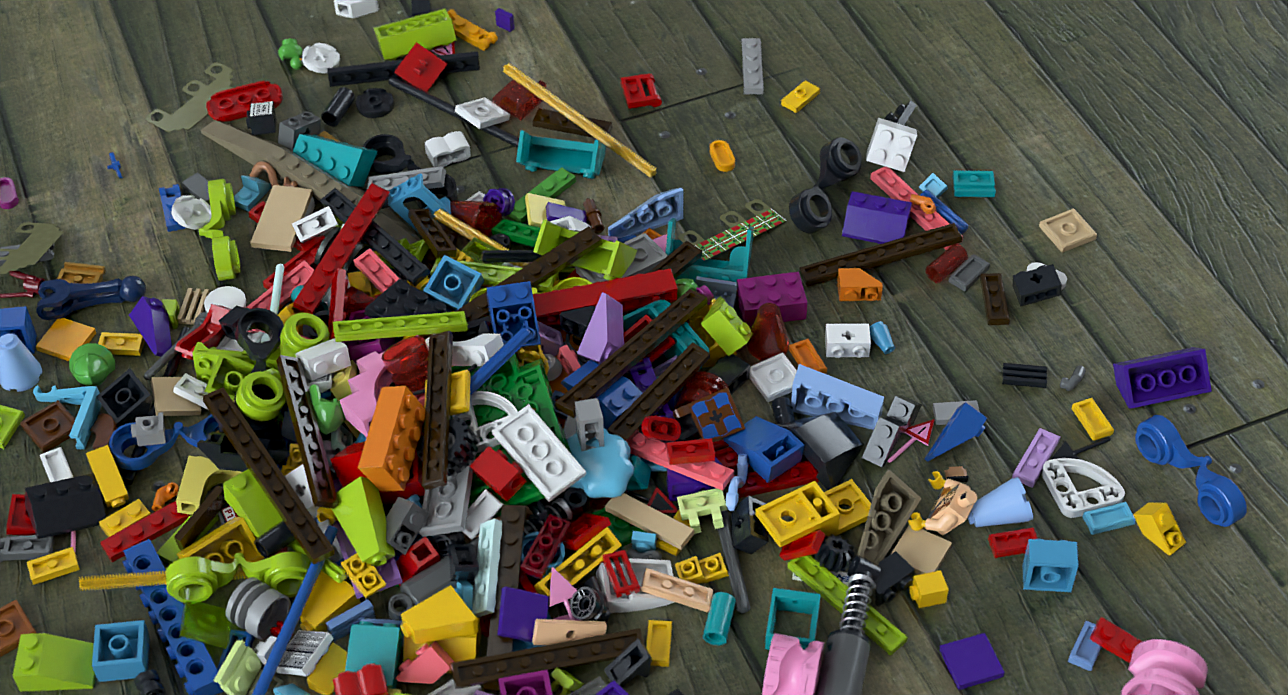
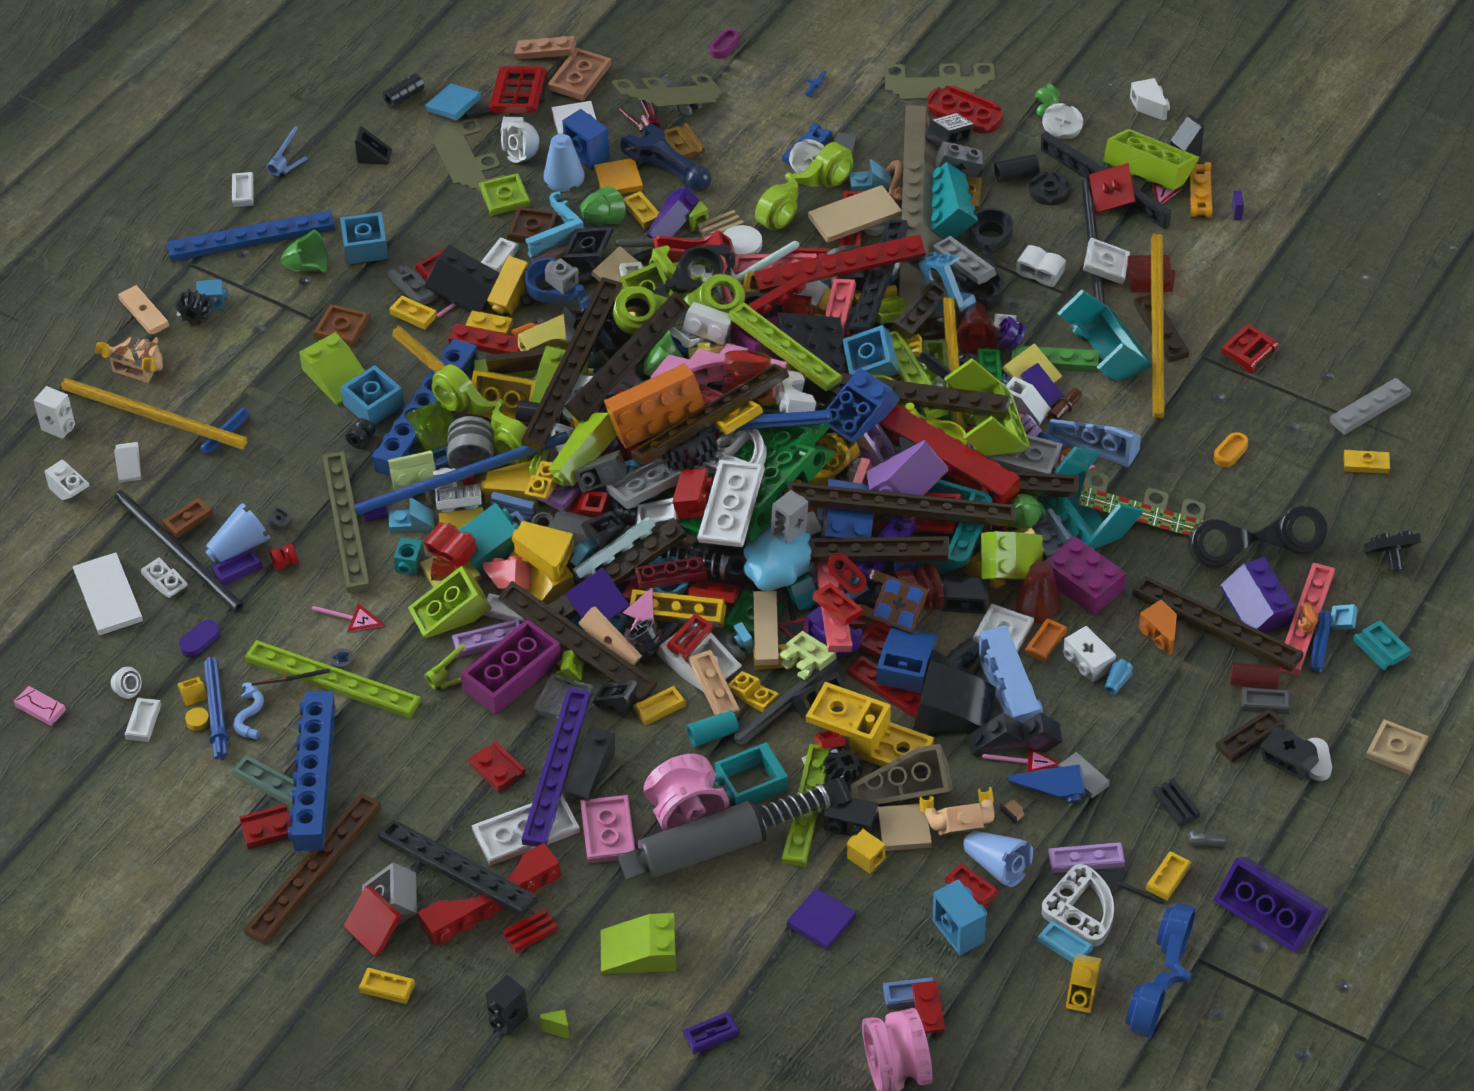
camera: 55 degrees right, 0 degrees up
white slope [292,206,338,243] -> none
magenta plate [696,285,714,305] -> none
light blue animal [726,454,748,511] -> none
white brick [866,118,917,172] -> none

